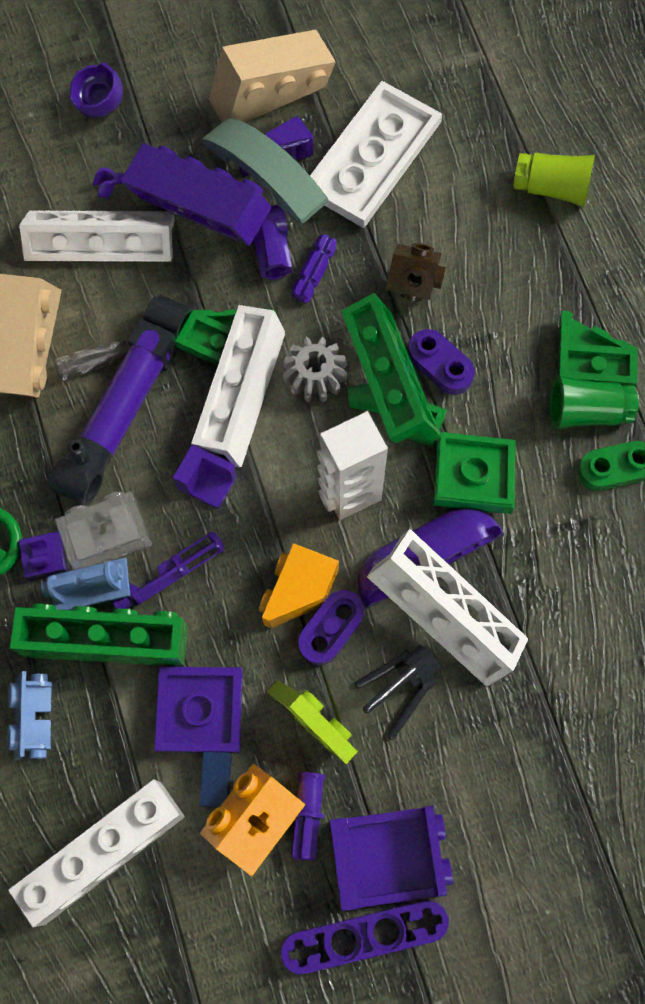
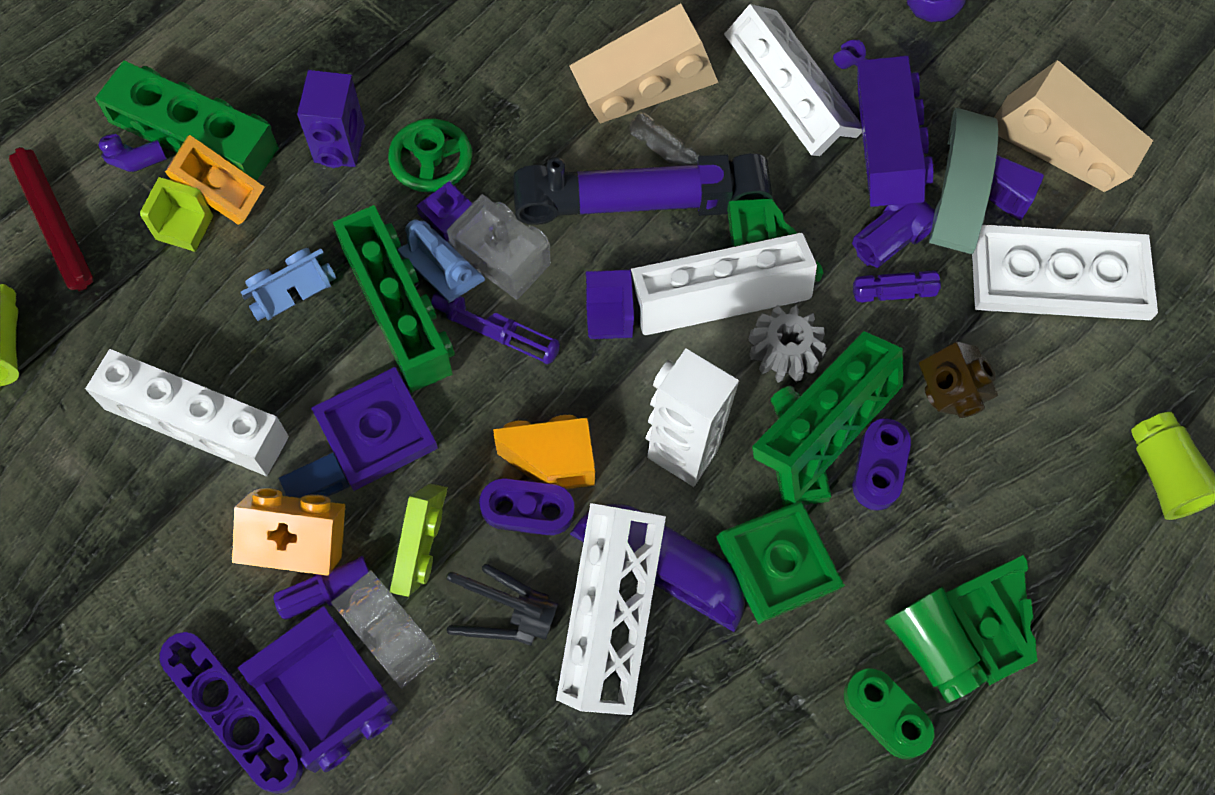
camera: 55 degrees right, 5 degrees down
none -> clear brick [331,570,440,689]

